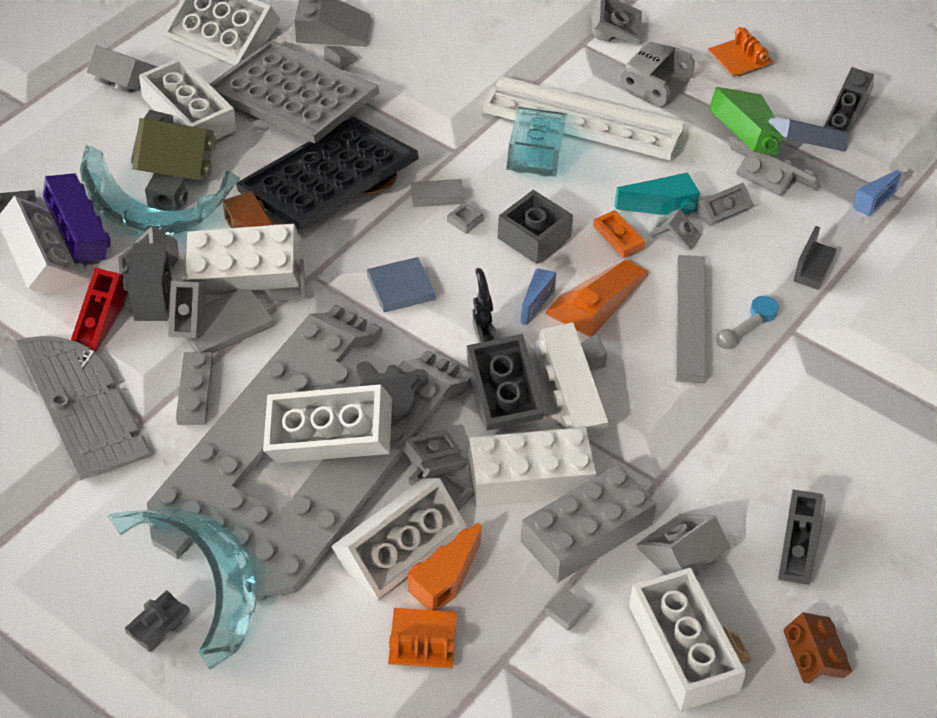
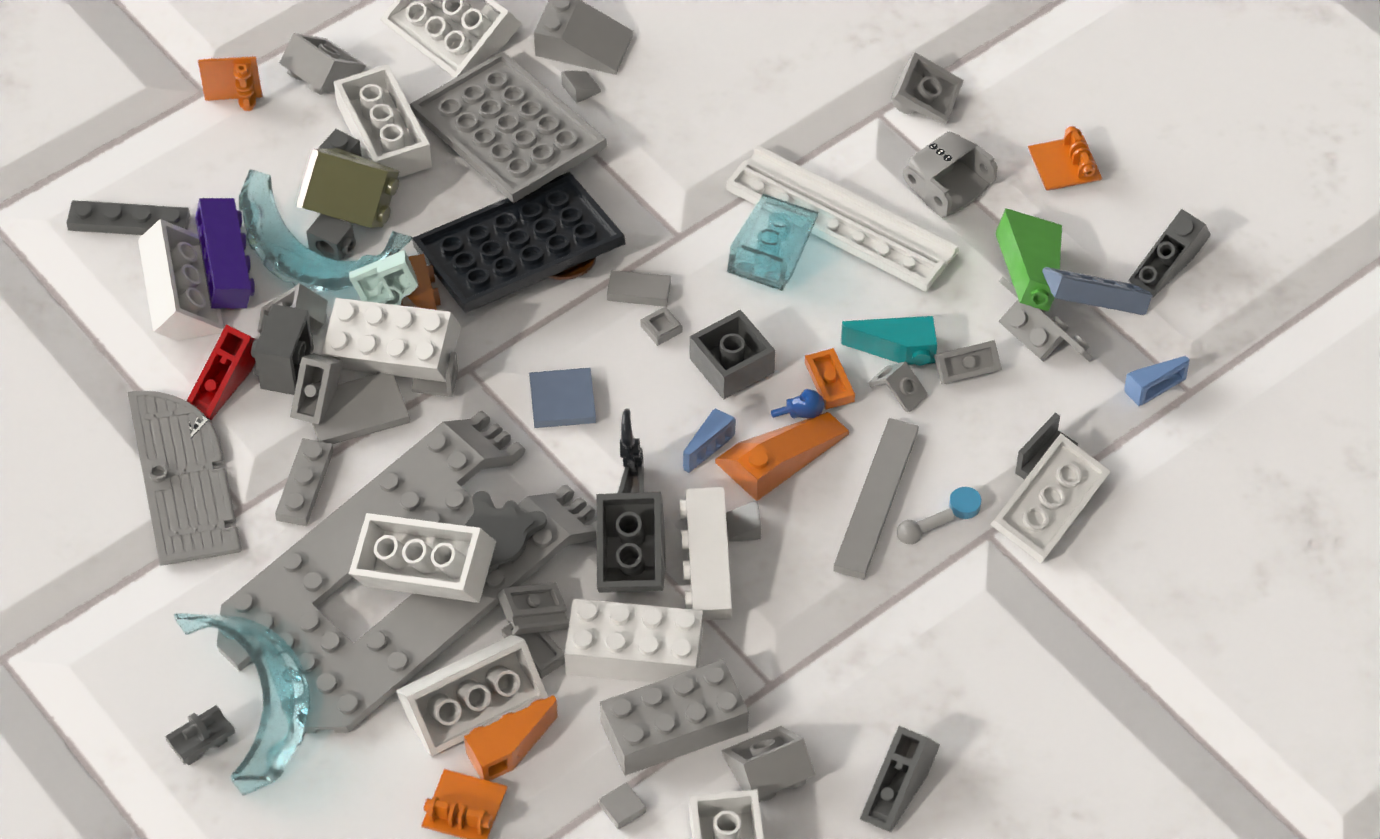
camera: 15 degrees right, 5 degrees up
none -> orange hinge [198,56,262,111]
none -> light aqua slope [349,250,418,305]
none -> blue piece [771,389,825,419]
none -> white plate [990,433,1111,563]

